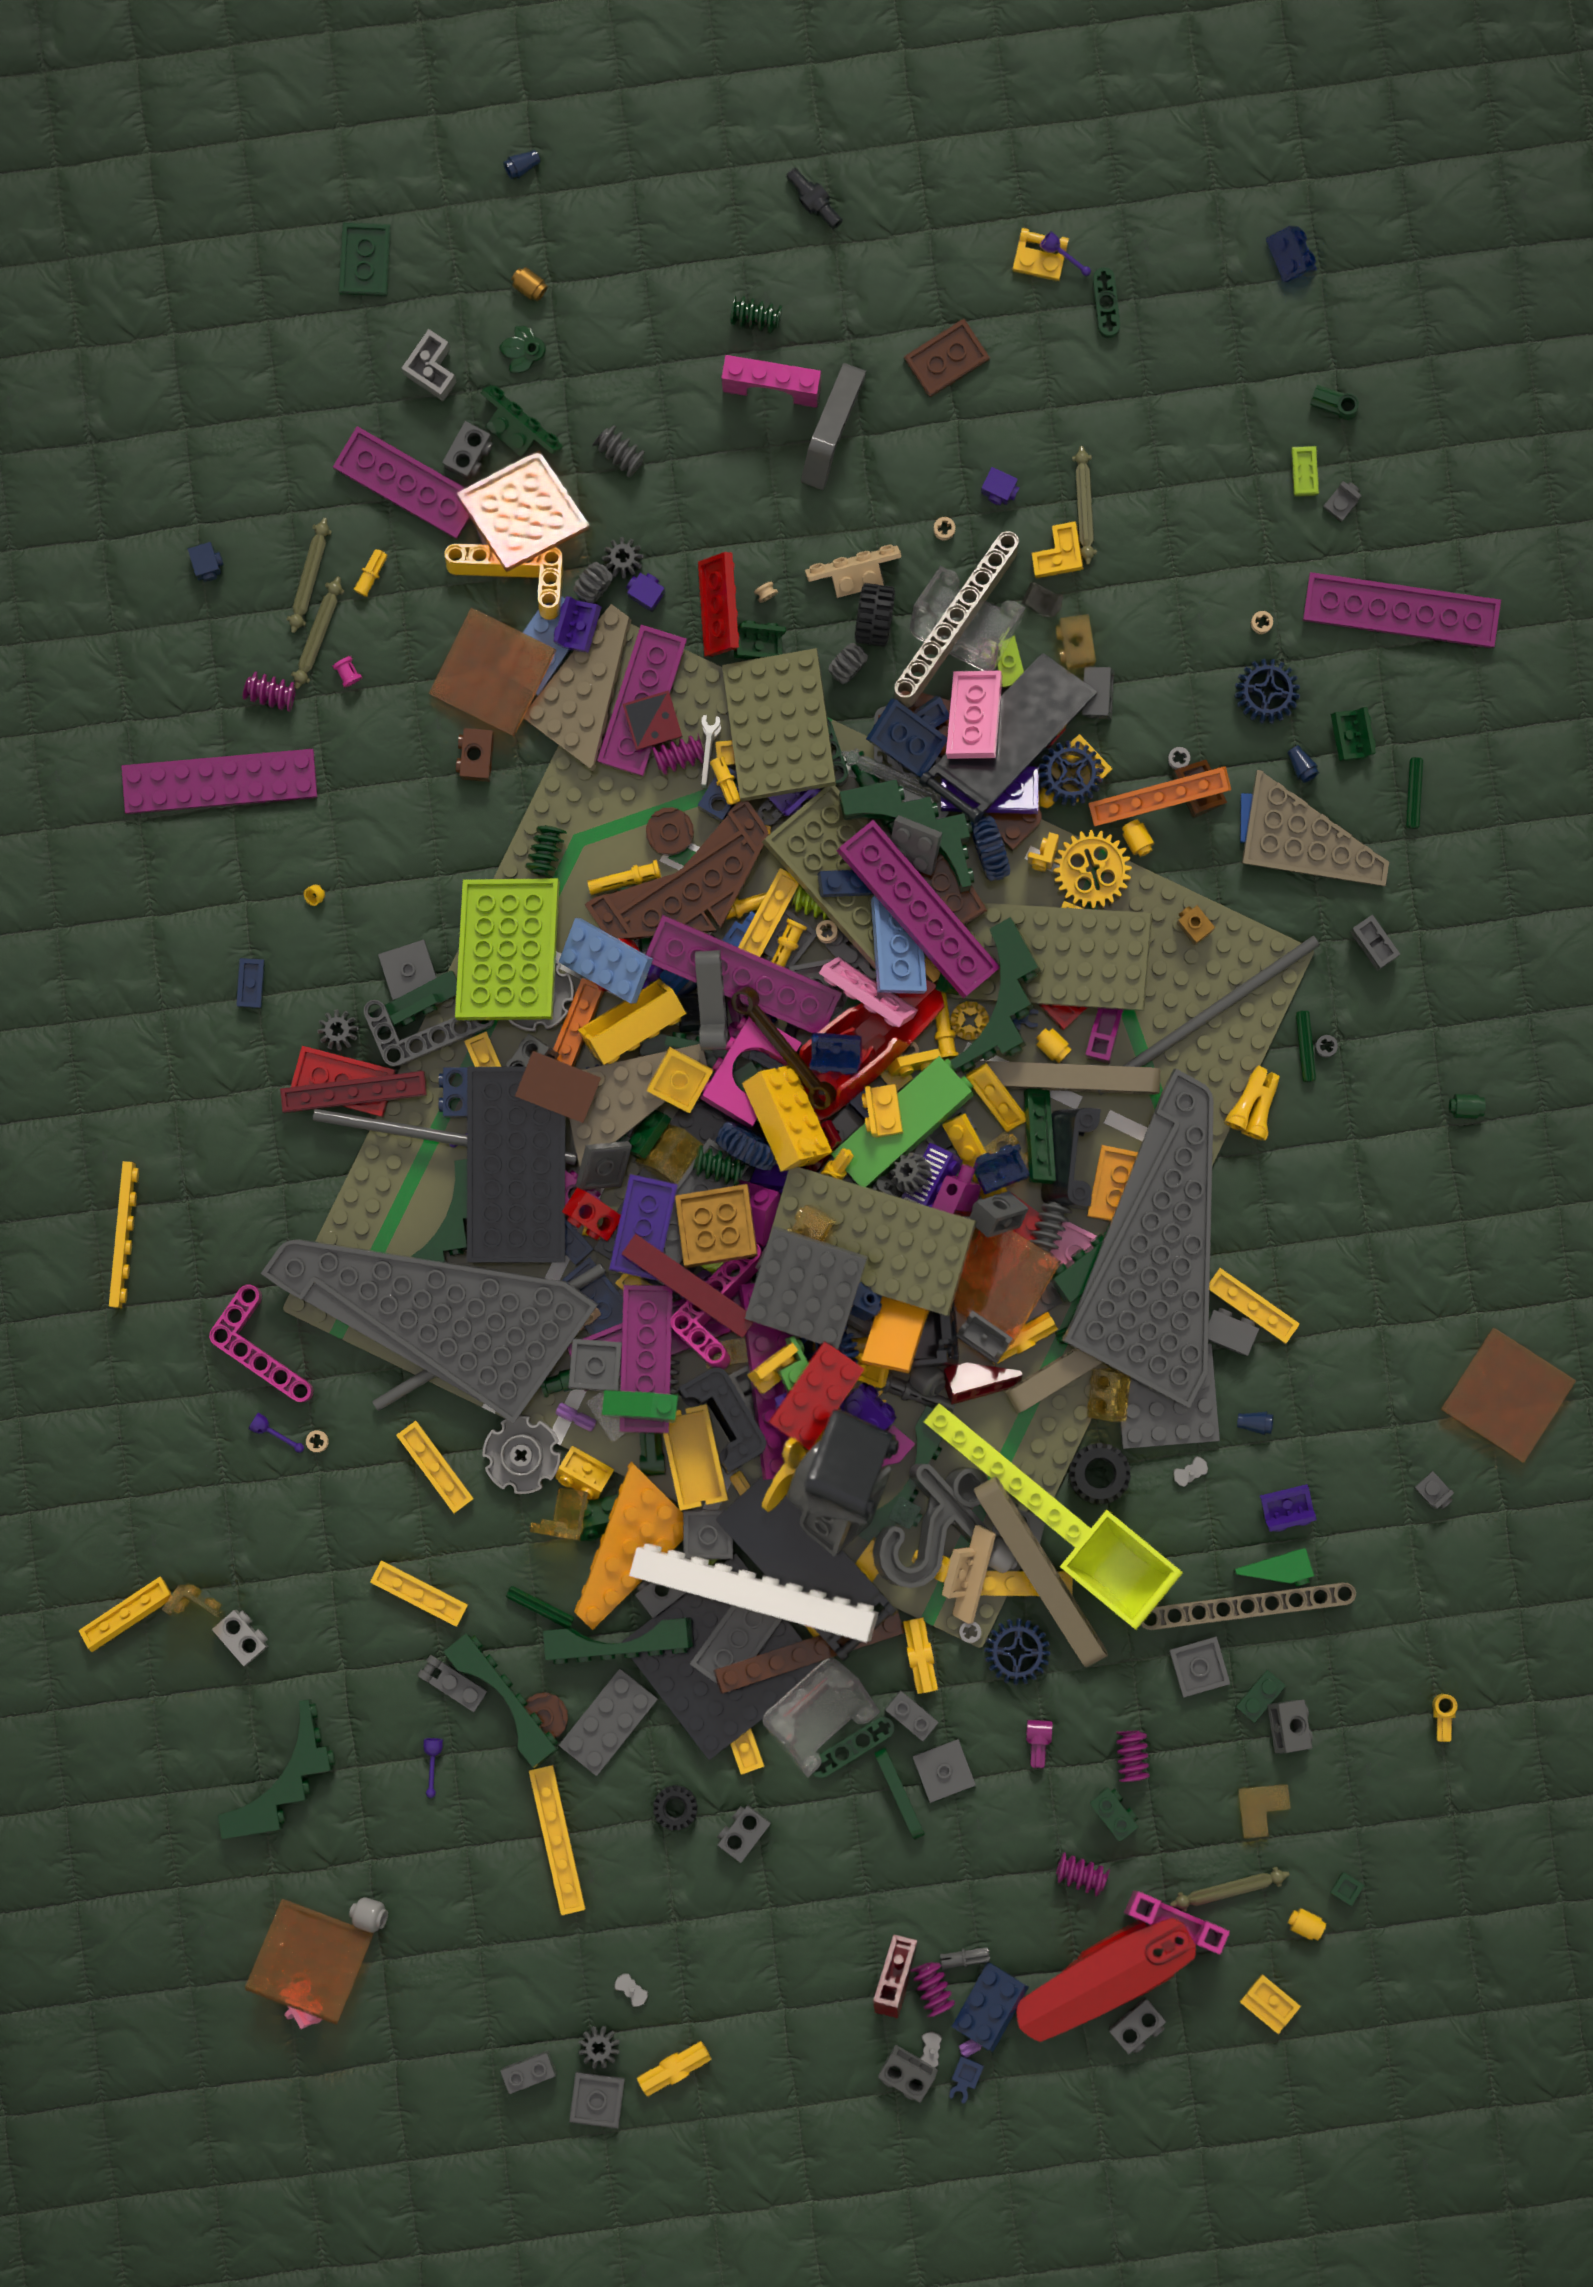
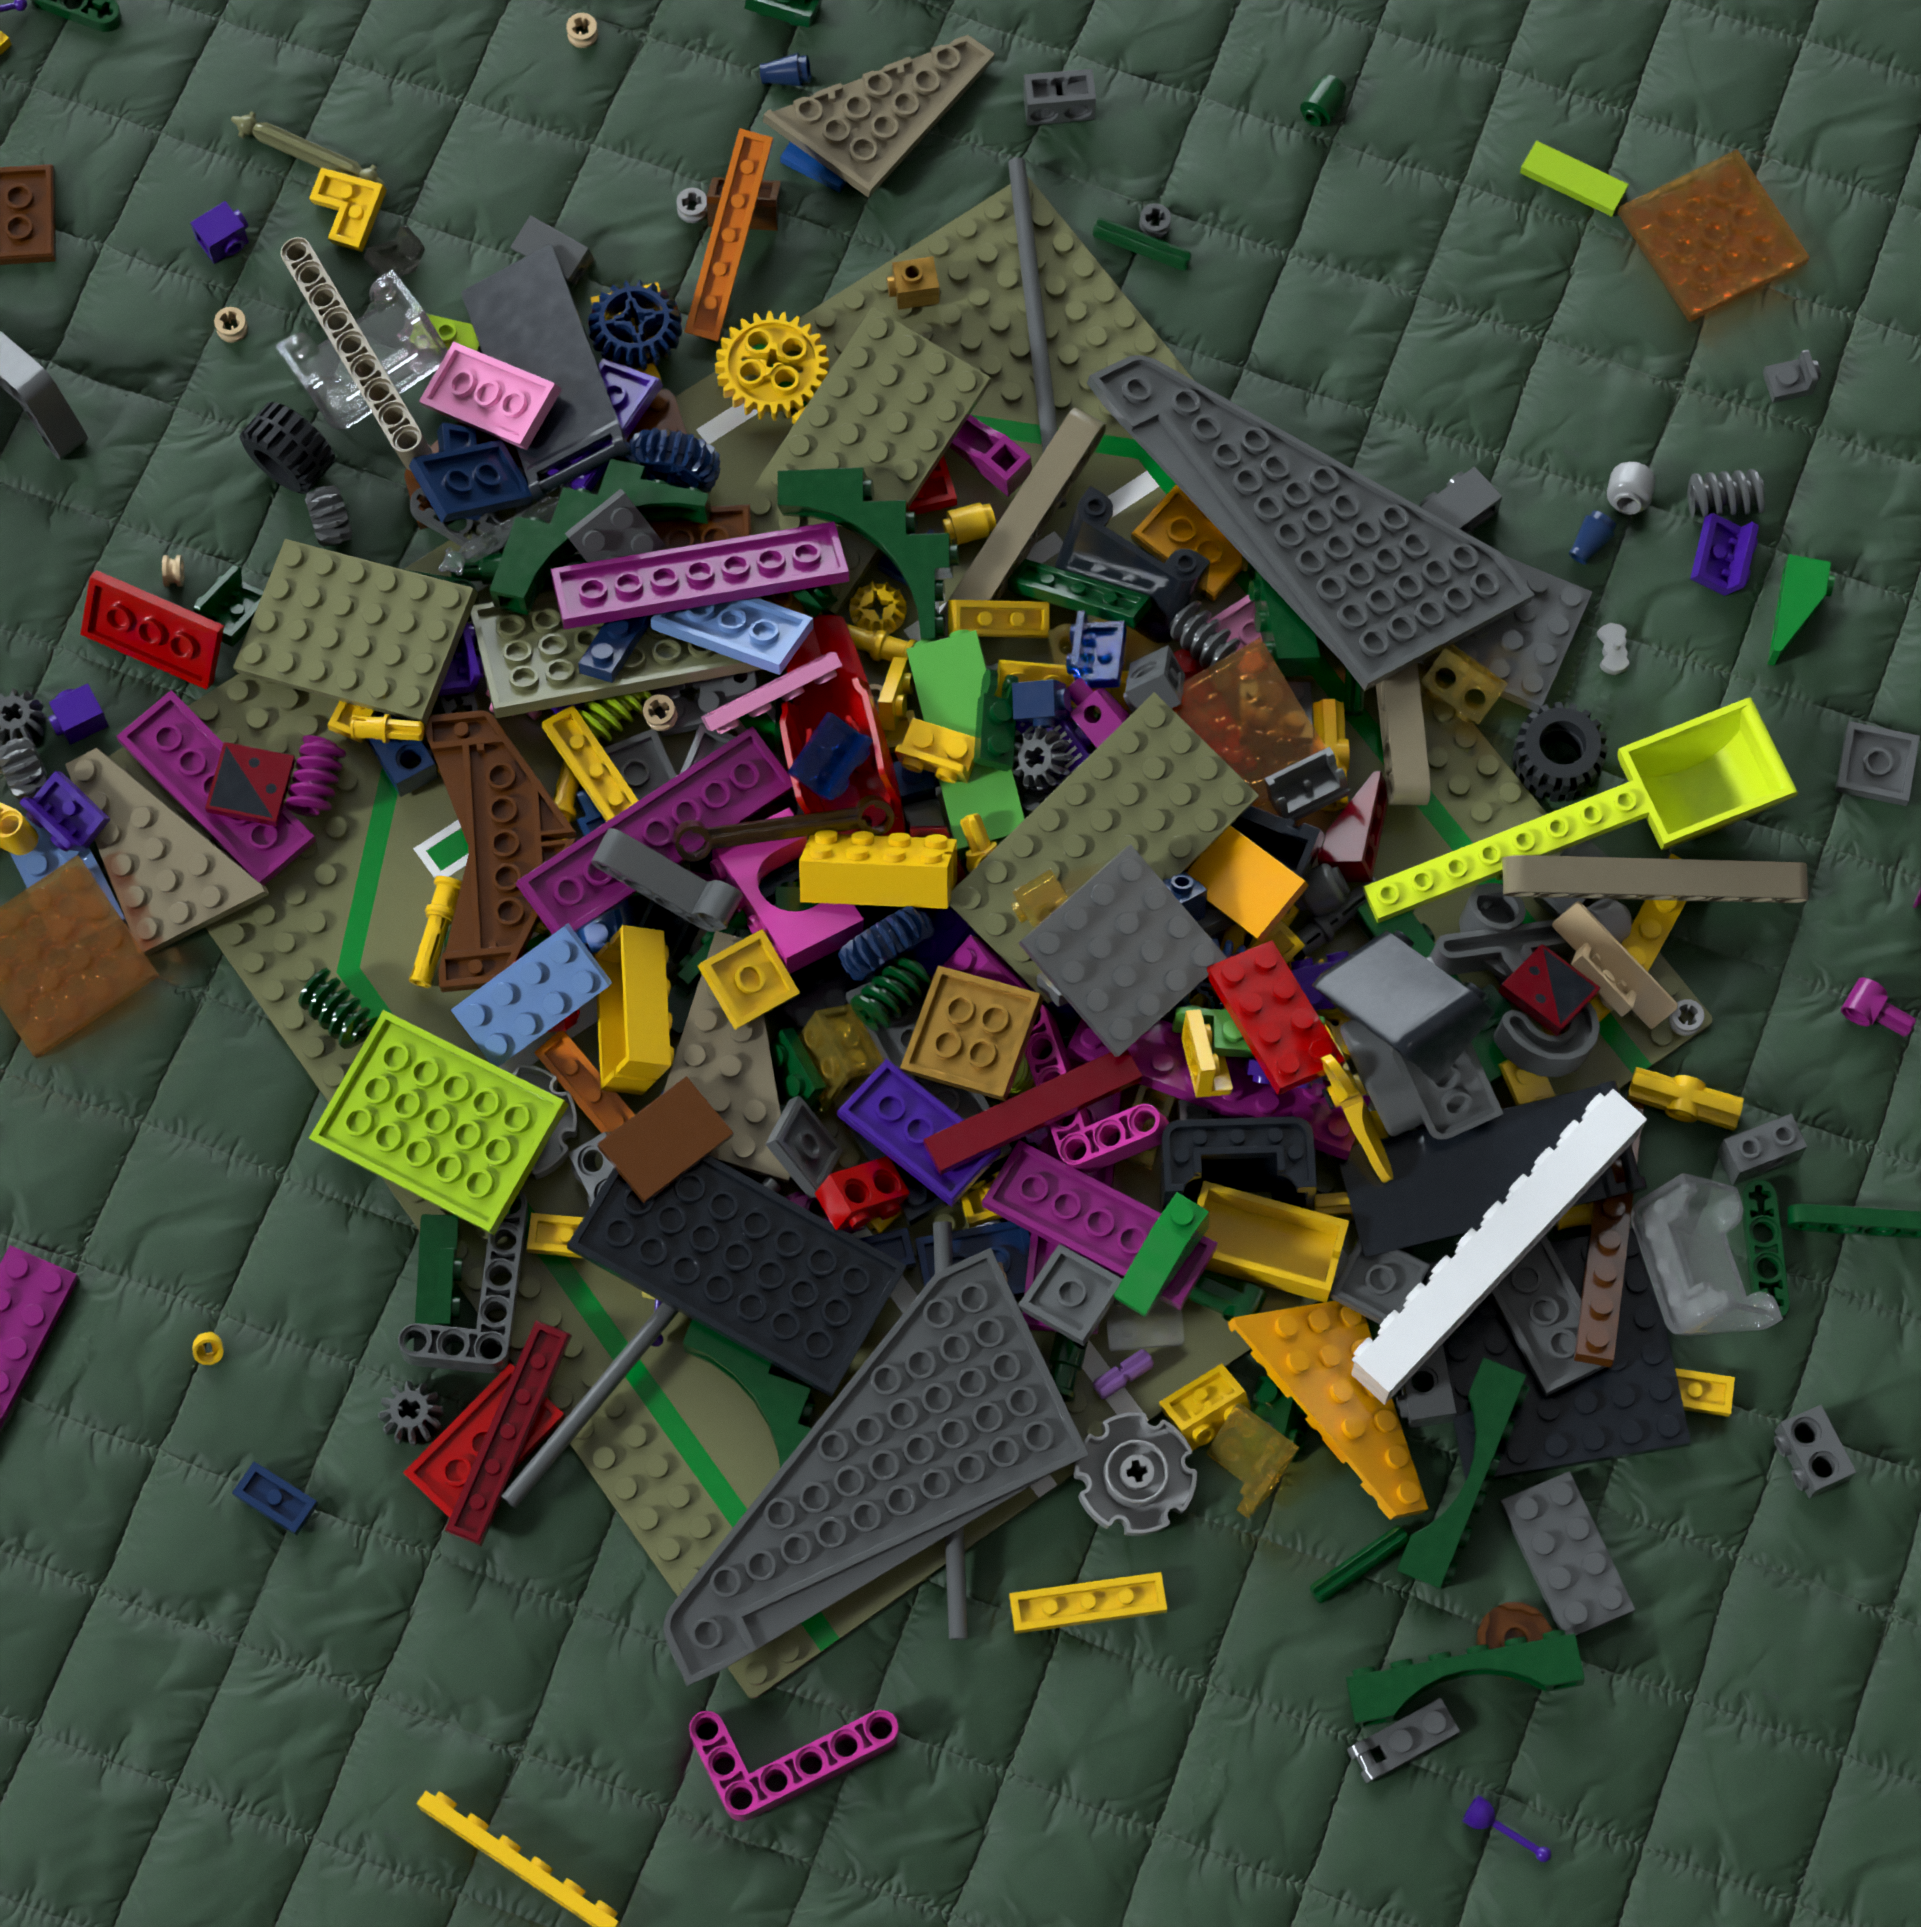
camera: 70 degrees left, 15 degrees down
dark purple hinge [248,1412,304,1453] -> none
tan bush [306,1431,329,1452] -> none
yellow plate [370,1560,468,1627] -> none
dark grey plate [378,940,437,1000] -> none
dark blue brick [439,1067,467,1118] -> none
reddish brown brick [456,728,494,782] -> none
yellow plate [529,1765,586,1915] -> none
reddish brown tile [646,807,694,856] -> none
black tyre [653,1785,698,1830] -> none
white flag [701,715,721,788] -> none
yellow pin [771,918,807,967] -> none
tan bracket [805,545,901,598] -> none
dark grey plate [913,1739,976,1803] -> none
dark blue gear [984,1618,1050,1685] -> none
yellow bracket [1028,832,1059,872] -> none
clear yellow brick [1055,614,1096,670] -> none
yellow brick [1122,819,1155,857] -> none
dark tan beam [1141,1583,1356,1630] -> none
yellow plate [1209,1268,1300,1344] -> none
yellow piece [1224,1065,1280,1141] -> none
dark blue gear [1235,659,1300,724] -> none
none -> dark green hinge [974,668,1019,772]
none -> dark blue brick [1012,679,1071,728]
none -> dark red tile [1498,944,1601,1036]
none -> lime tile [1520,140,1629,217]
none -> light grey head [1607,461,1655,515]
none -> dark grey piece [1687,469,1765,518]

